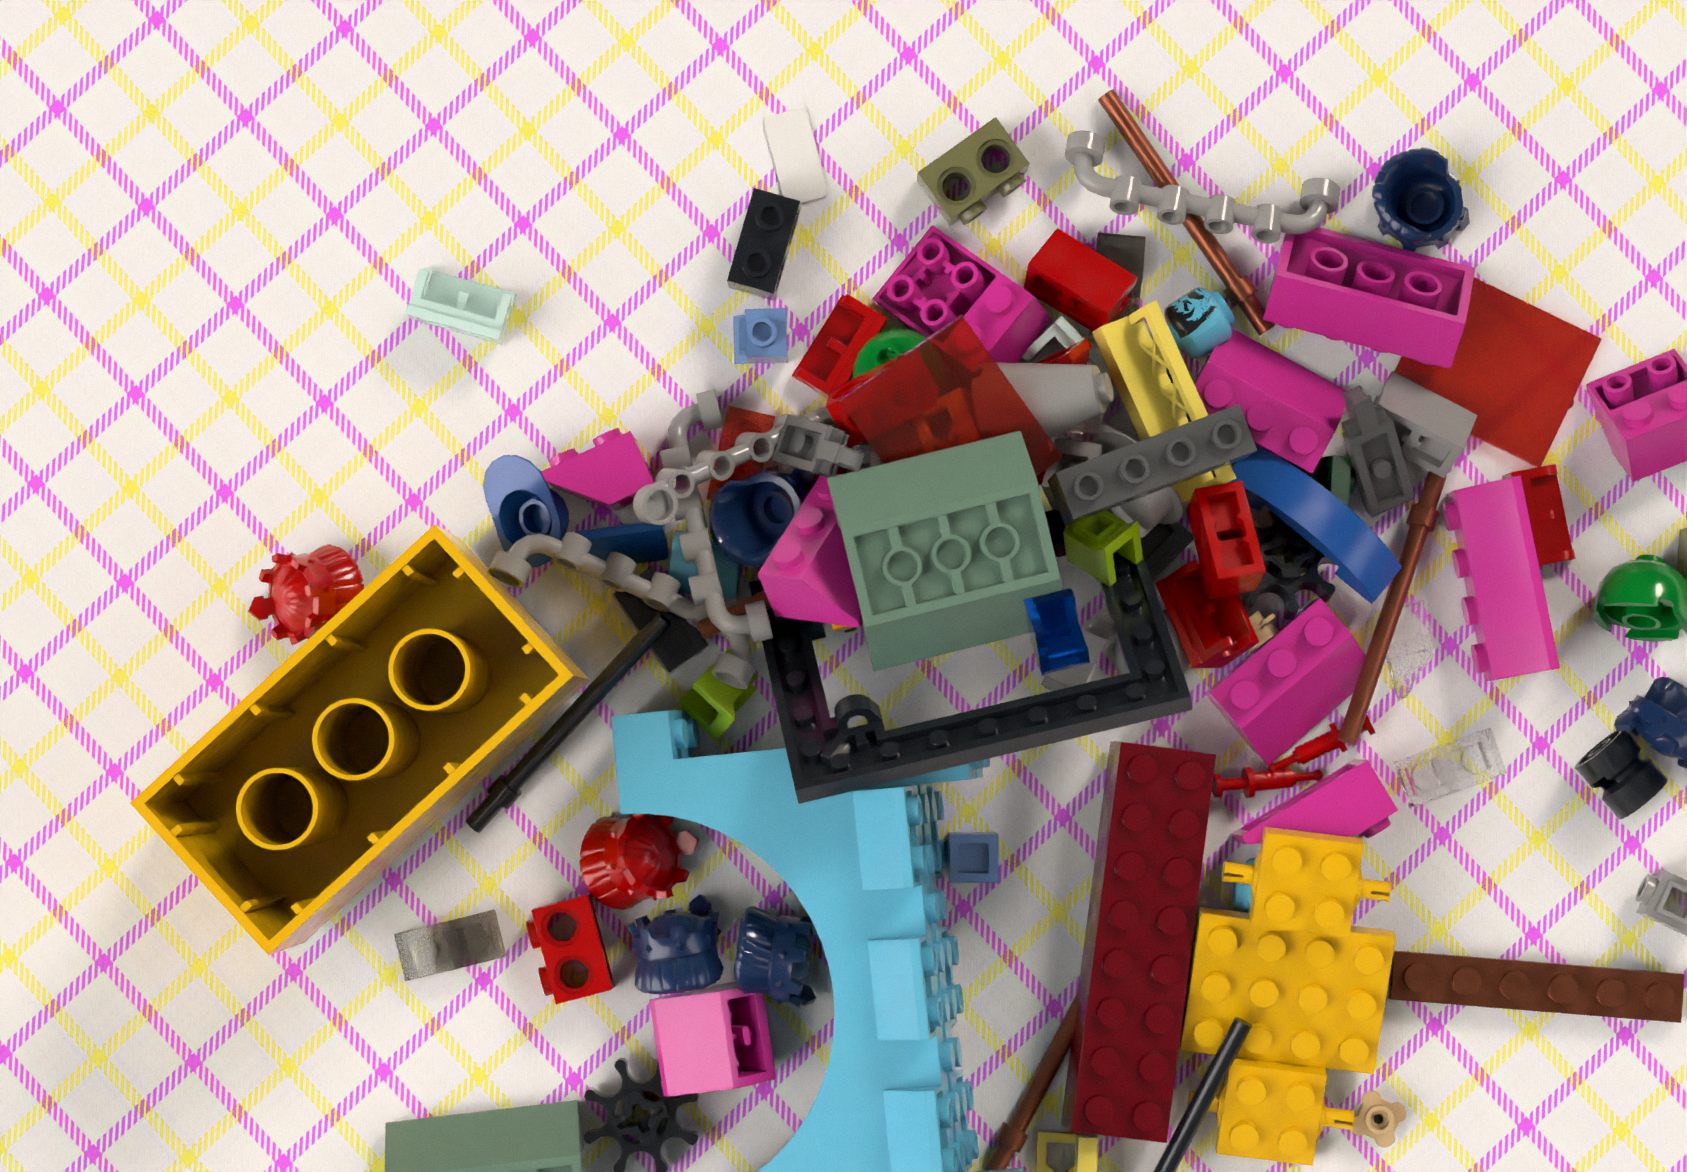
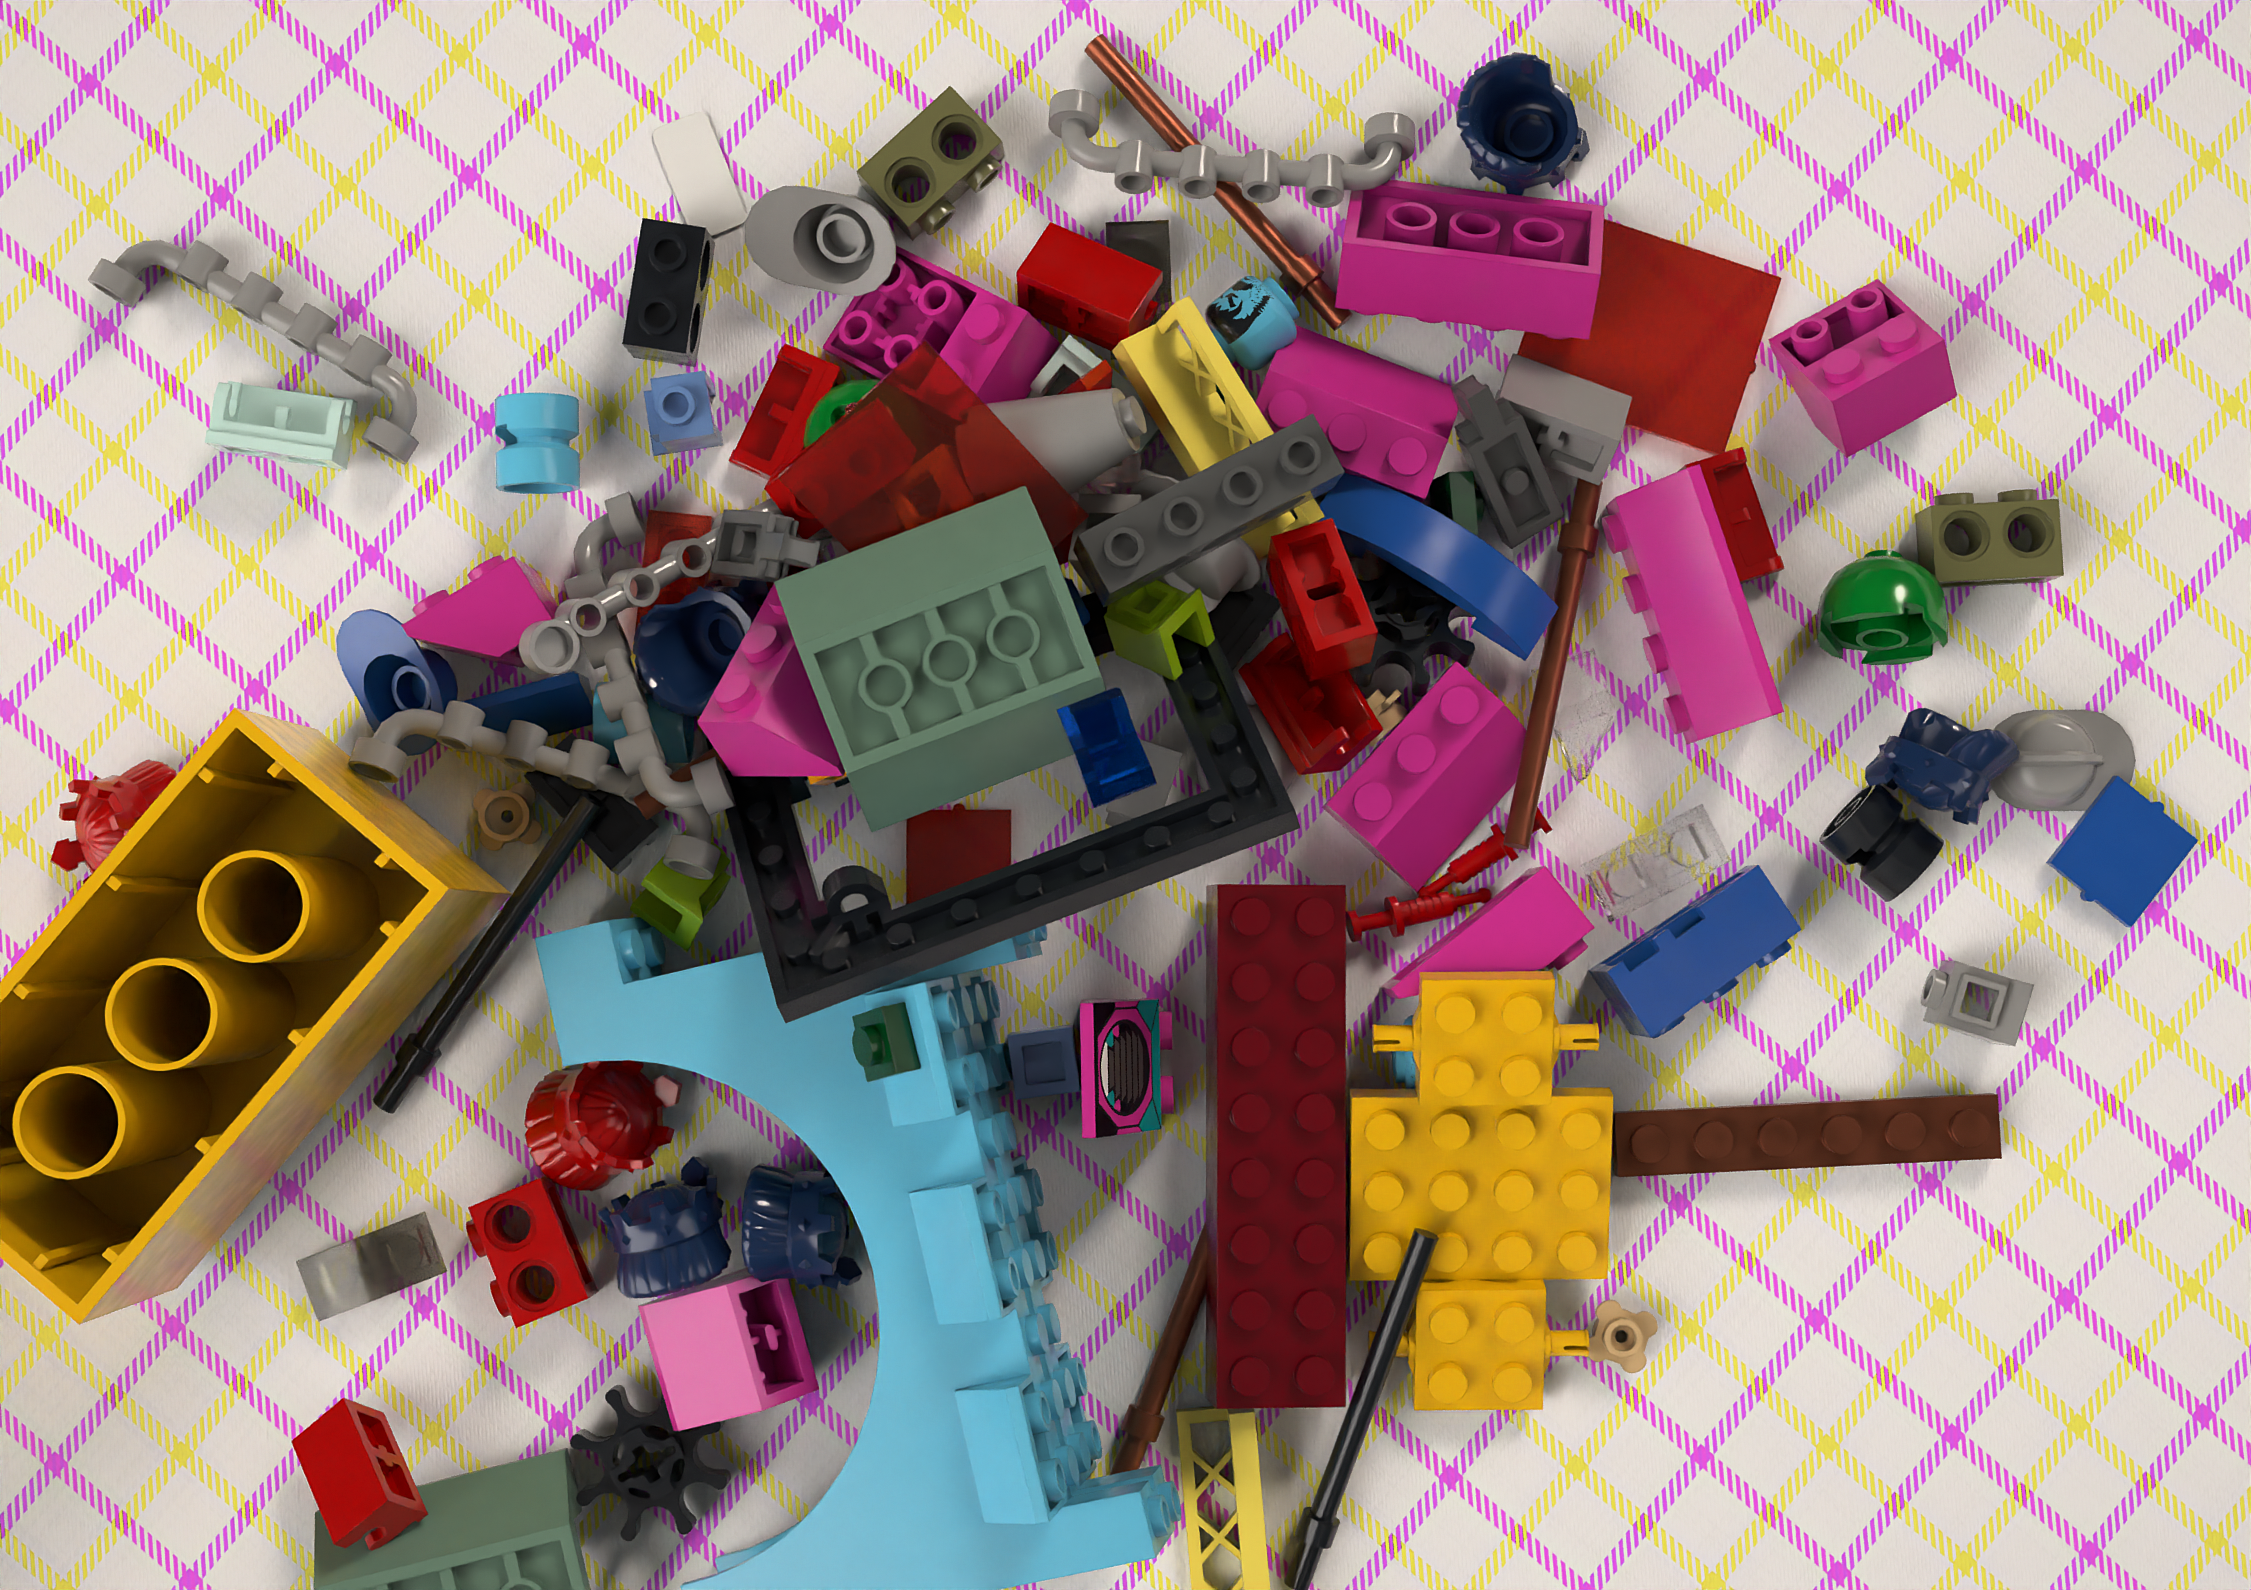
camera: 10 degrees left, 0 degrees up
none -> light grey bar [88,240,419,465]
none -> red hinge [291,1398,428,1550]
none -> tan plate [473,782,543,851]
none -> medium azure wheel [495,393,580,494]
none -> light grey piece [745,186,896,296]
none -> dark green plate [852,1002,920,1082]
none -> clear red piece [906,803,1012,904]
none -> slope [1080,998,1174,1138]
none -> blue wedge [1588,865,1801,1039]

